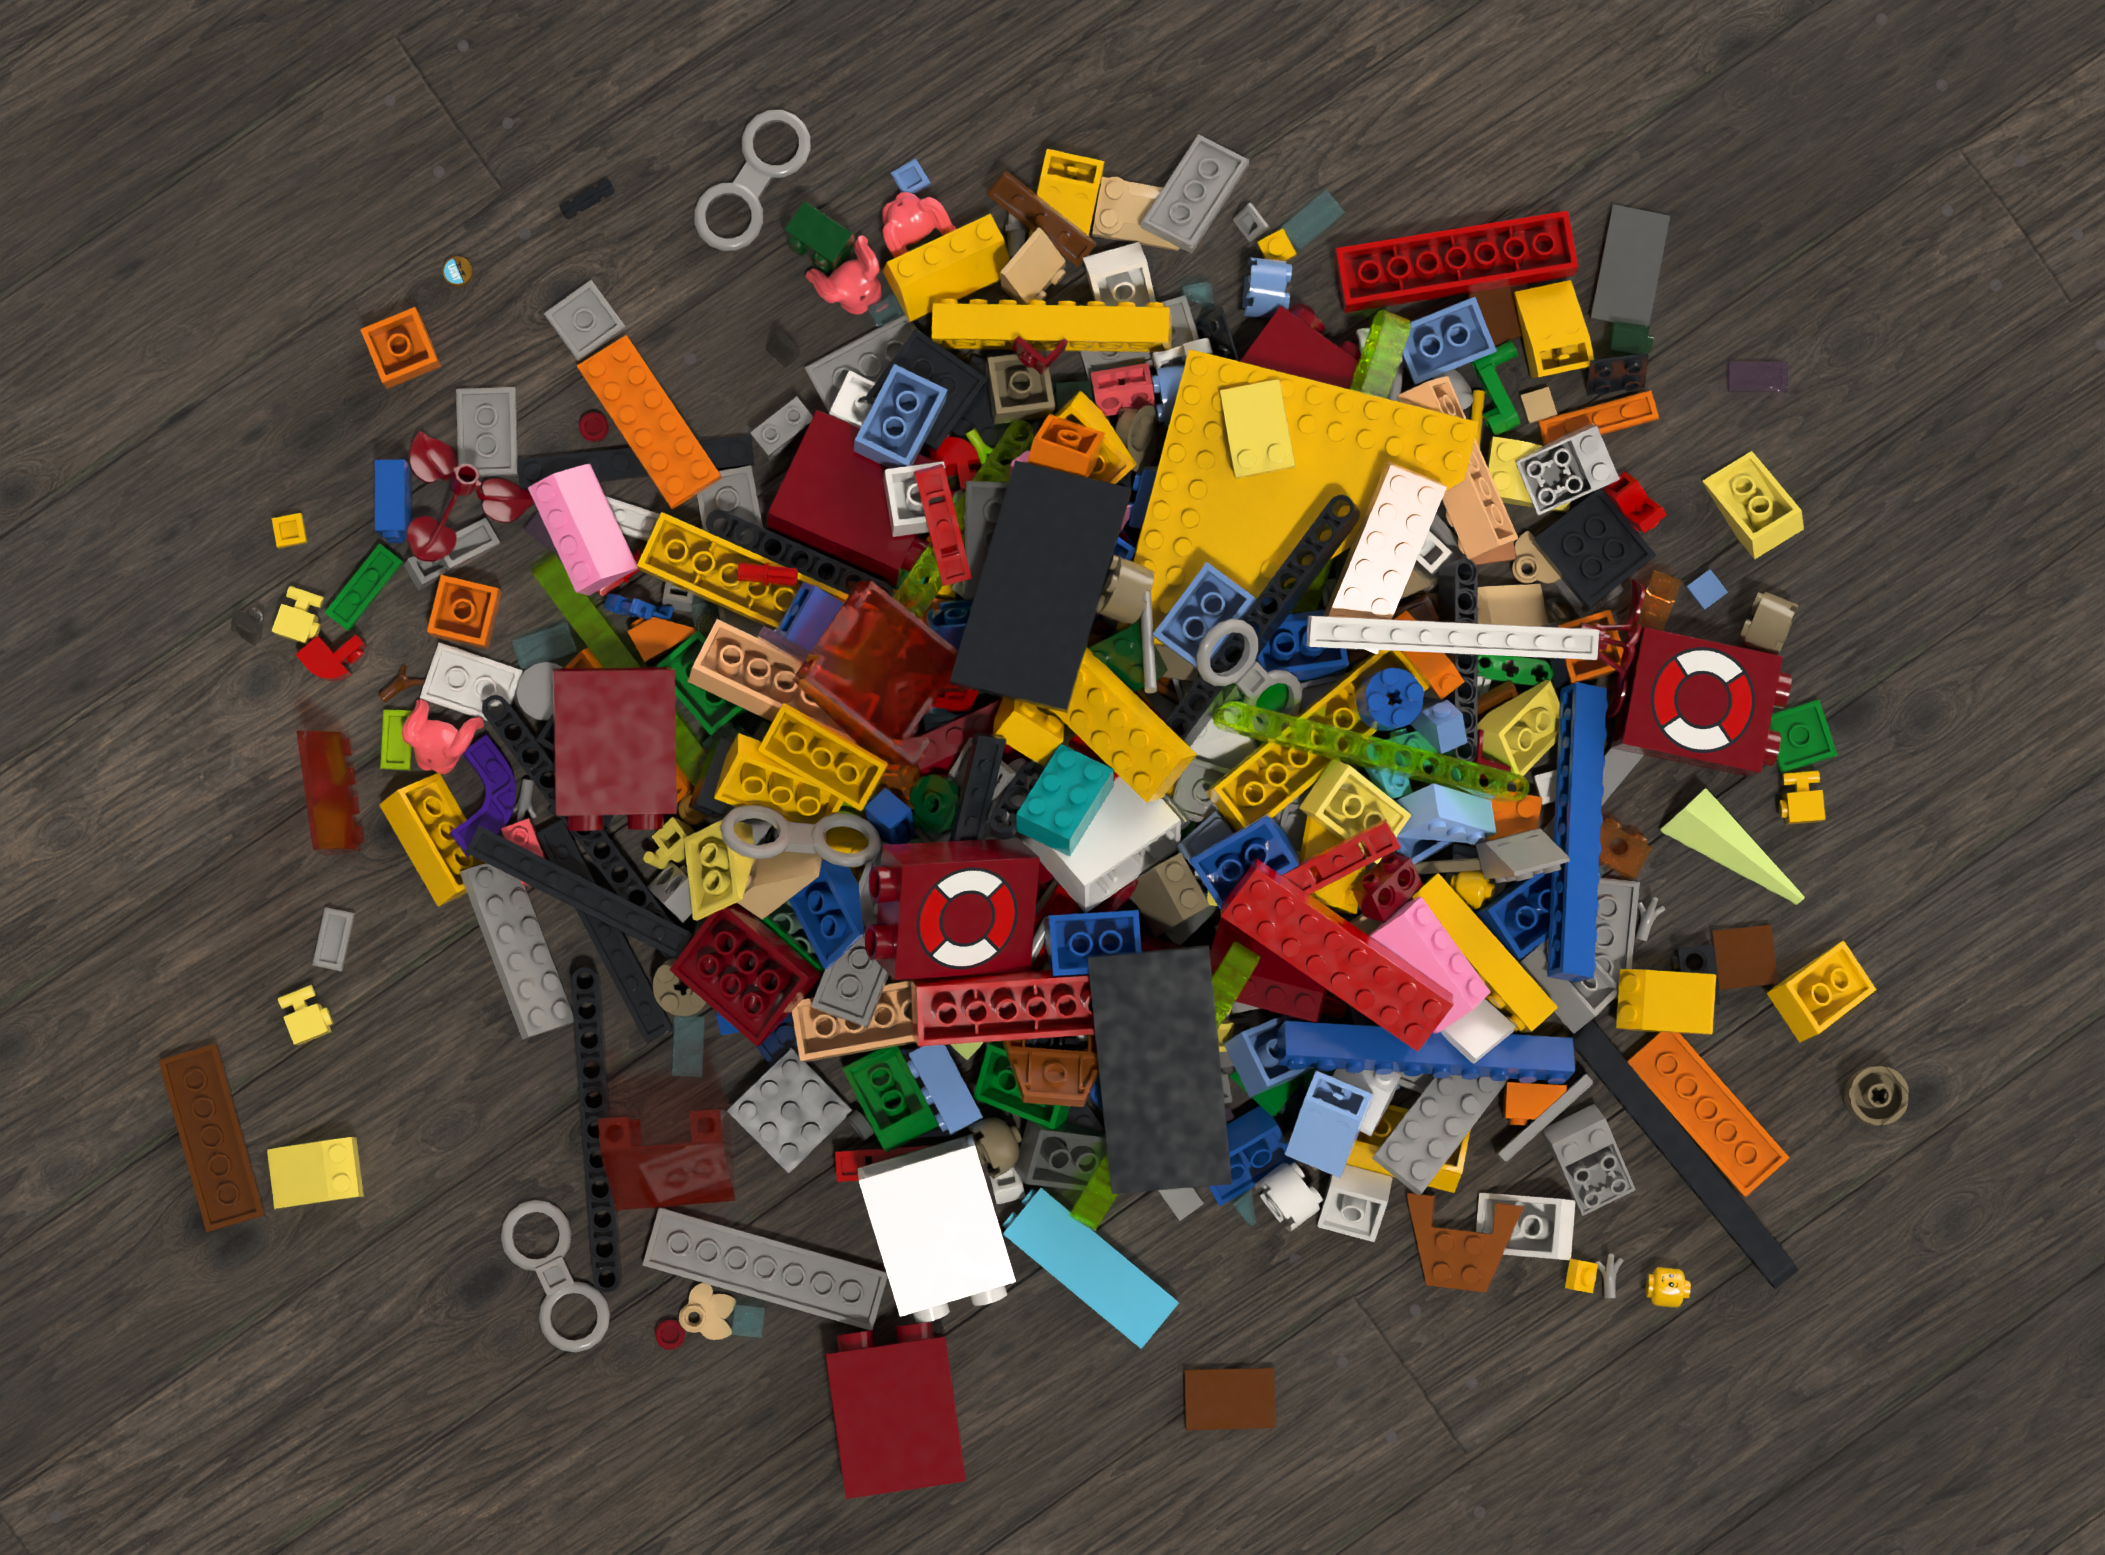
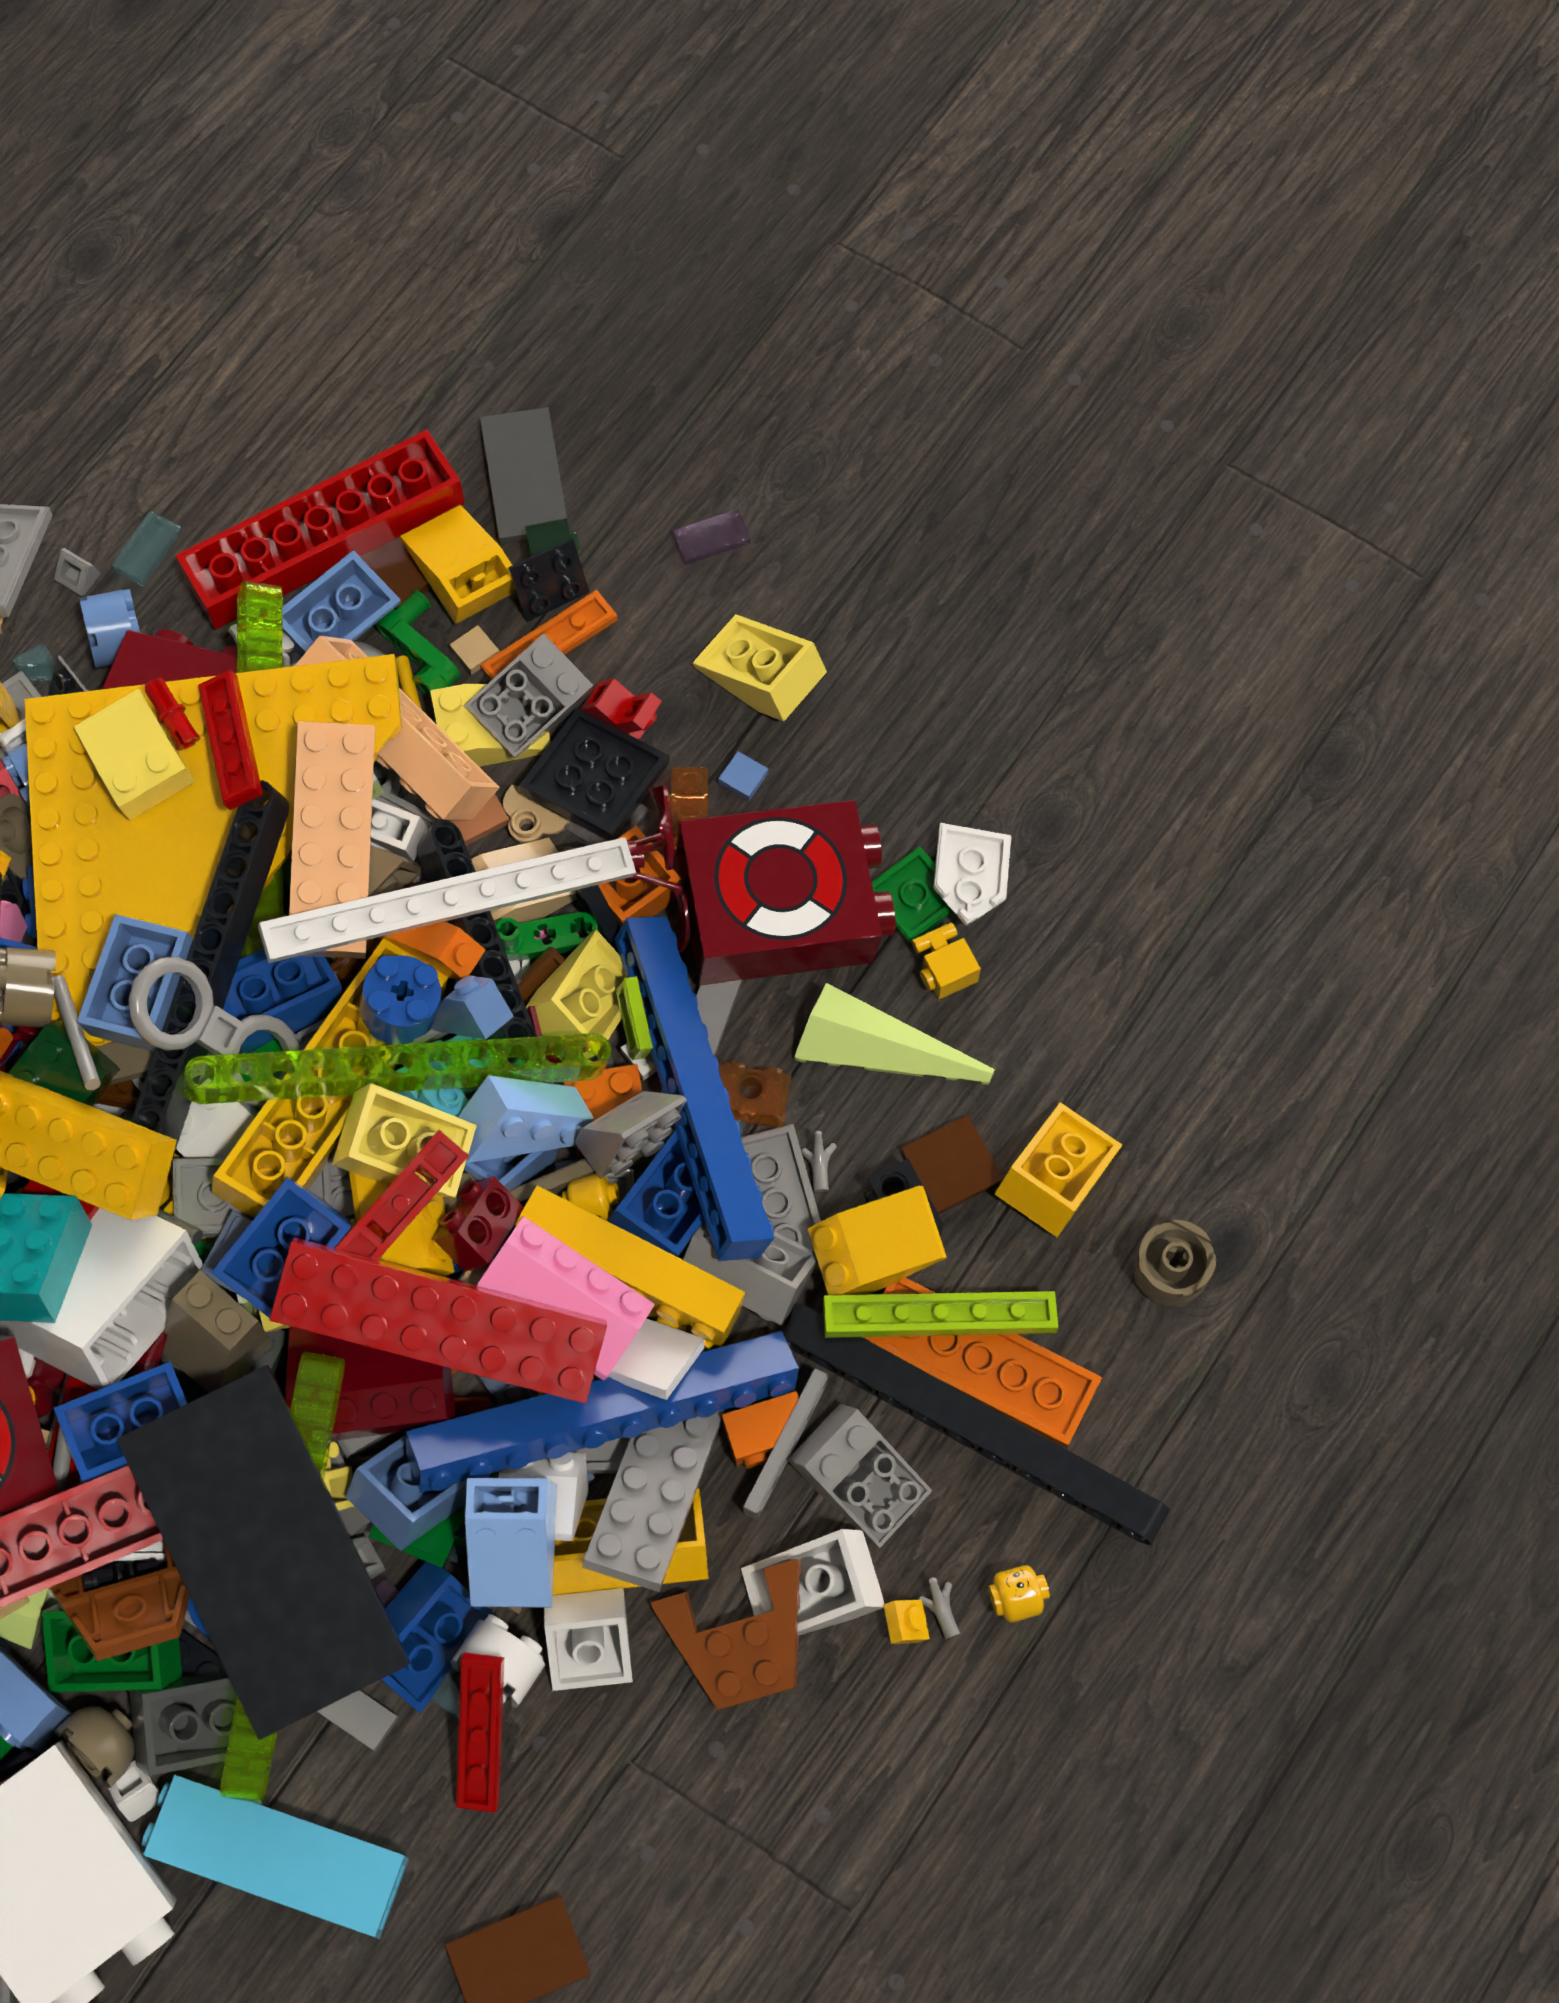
camera: 20 degrees left, 15 degrees down
yellow plate [1257,229,1297,262] -> none
dark tan brick [1739,591,1799,655] -> none
none -> red axle [145,677,200,750]
none -> red tile [198,669,263,810]
none -> red tile [456,1653,505,1813]
none -> lime tile [616,976,653,1060]
none -> lime plate [823,1291,1058,1338]
none -> white tile [933,823,1011,926]

